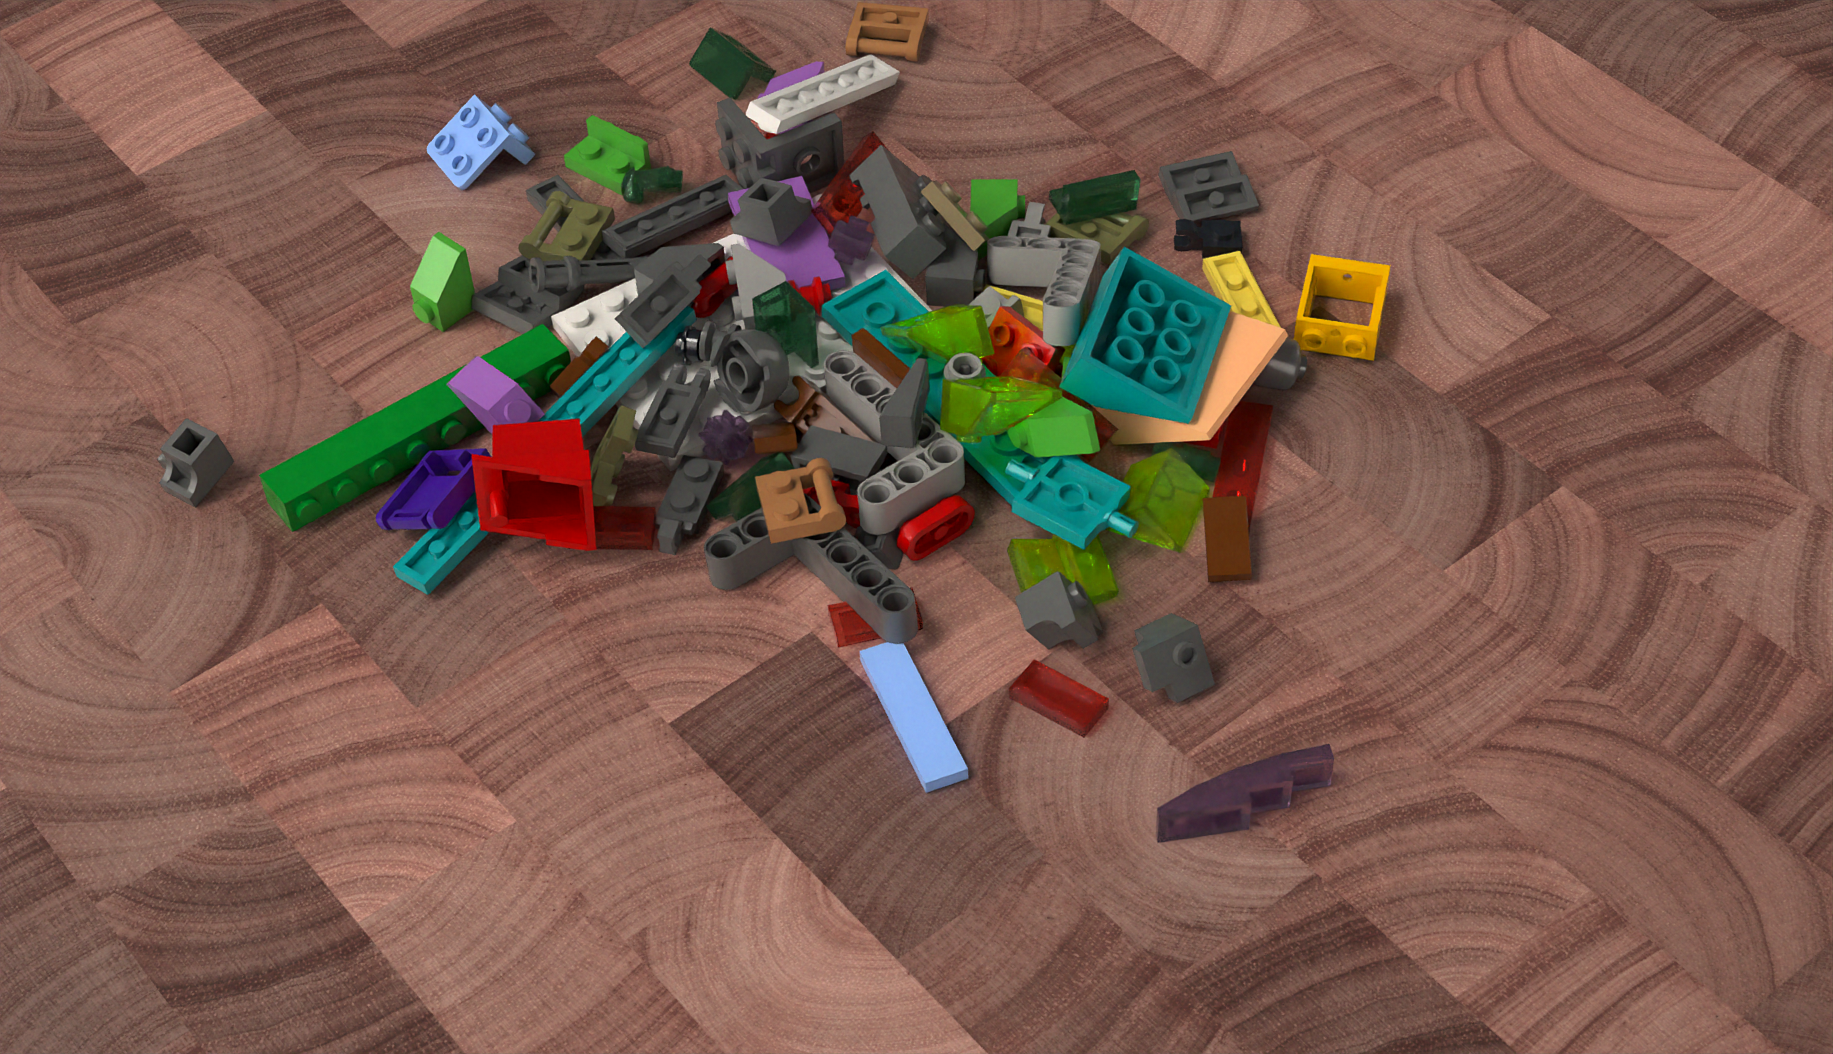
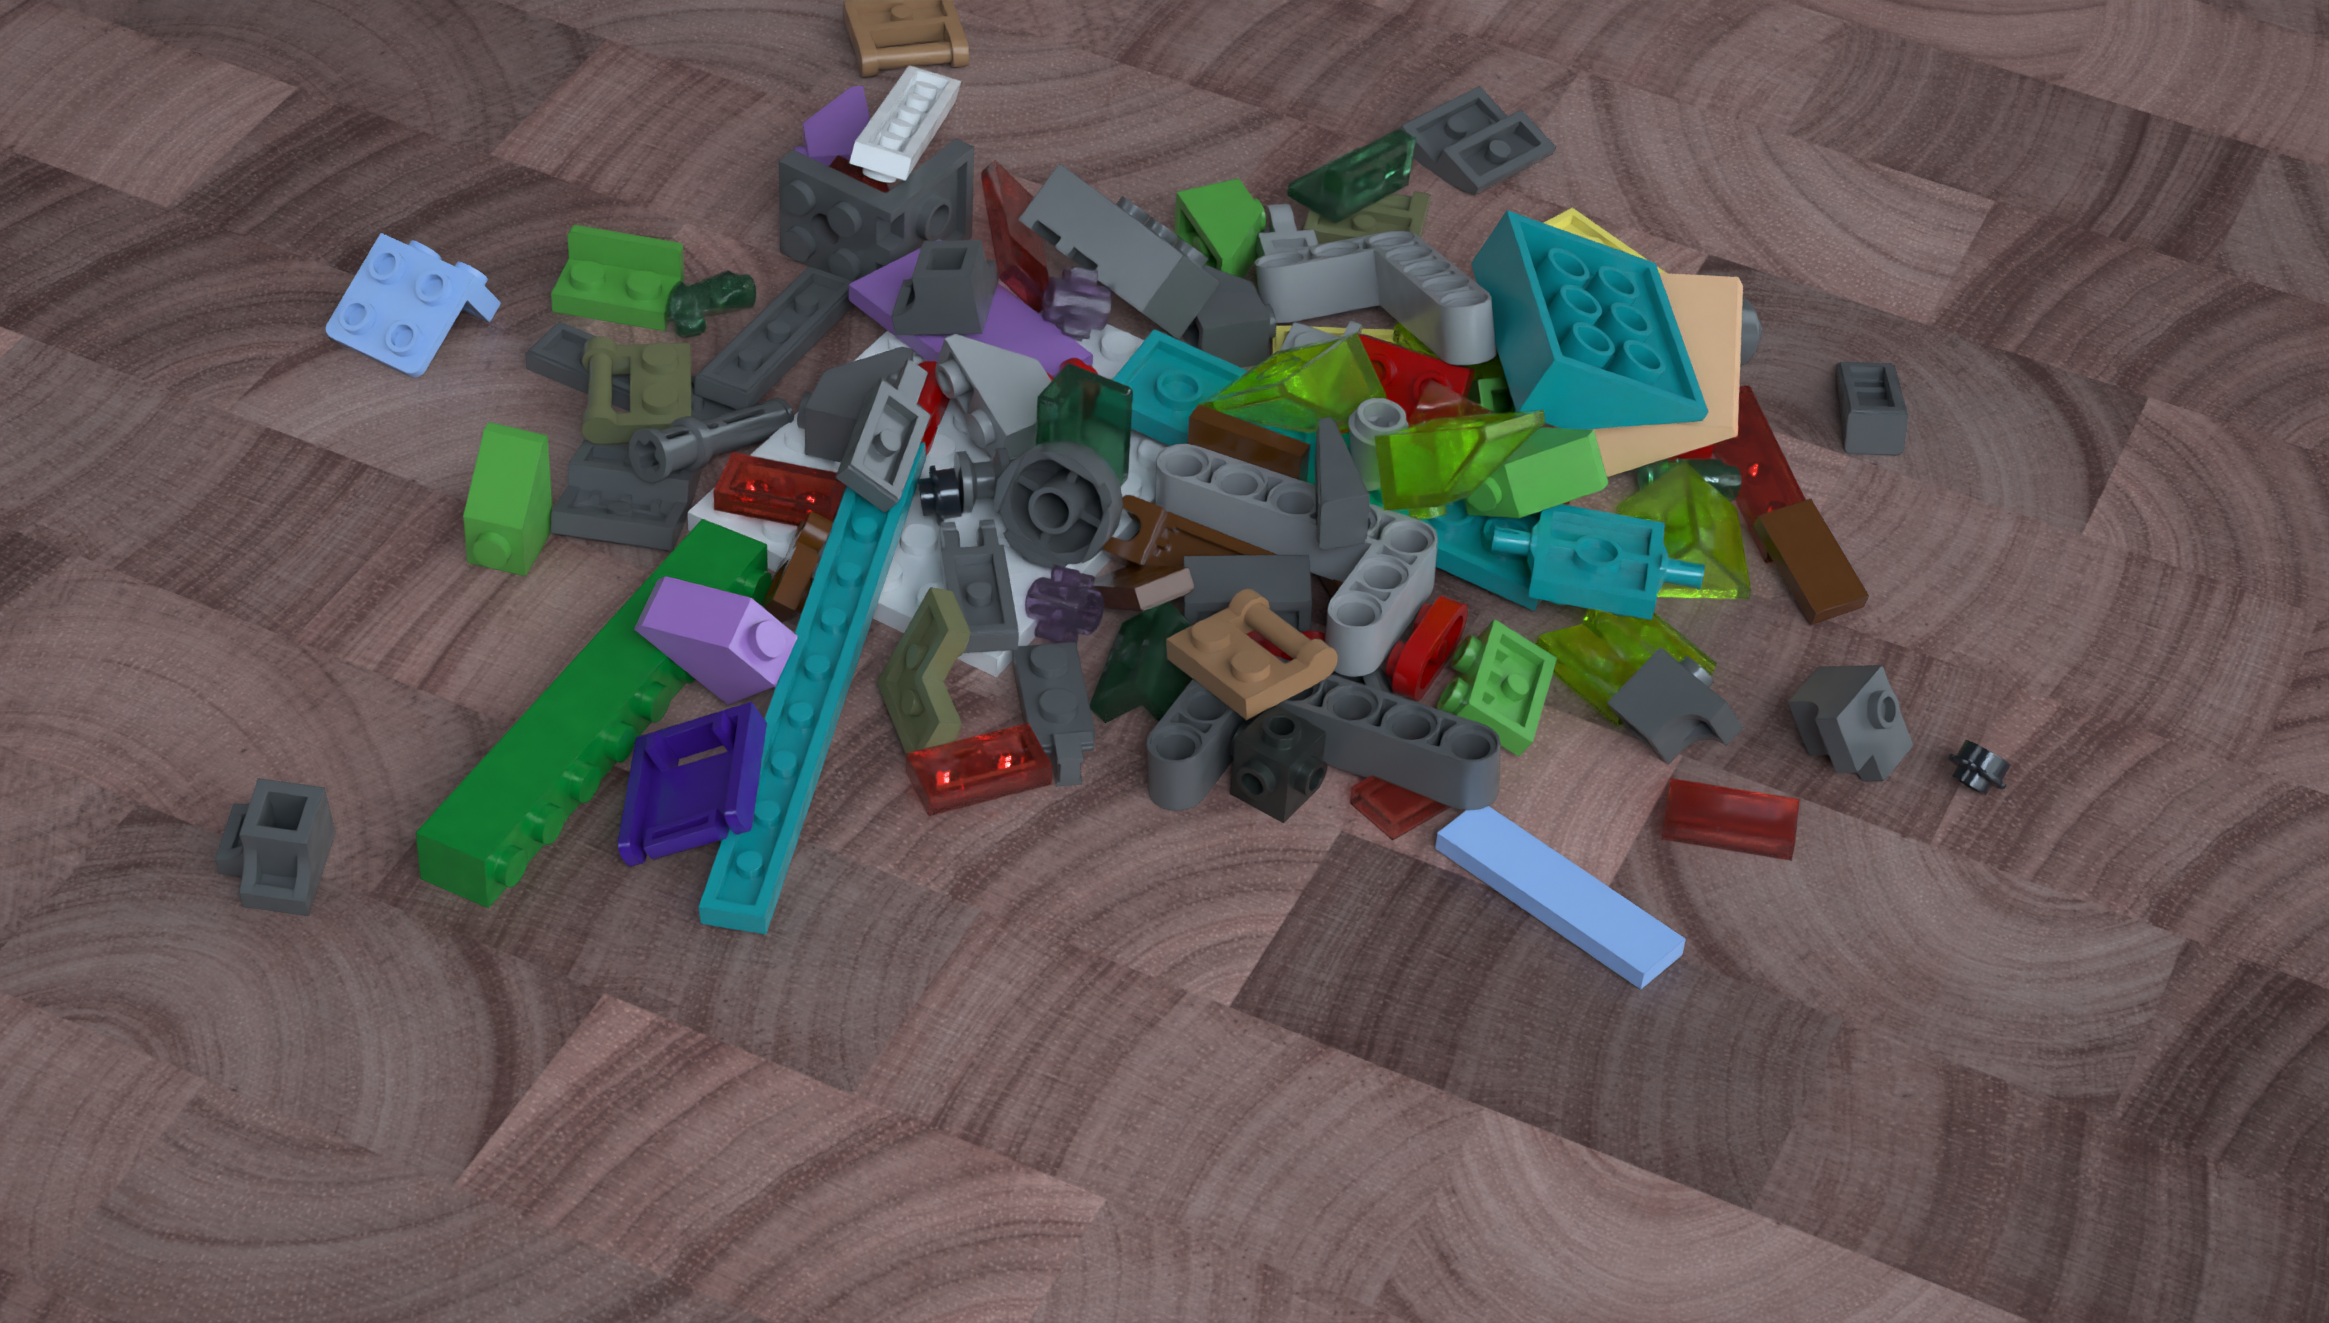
camera: 30 degrees left, 5 degrees down
red piece [472,419,597,551] -> none
clear green panel [689,27,776,100] -> none
dark tan plate [921,180,989,251] -> none
clear purple slope [1156,744,1334,843] -> none
black plate [1173,219,1243,258] -> none
yellow window [1294,254,1391,361] -> none
none -> clear red plate [713,452,847,533]
none -> pearl dark grey brick [1230,705,1327,824]
none -> bright green bracket [1437,619,1557,756]
none -> dark grey slope [1835,362,1908,455]
none -> black plate [1948,740,2011,796]

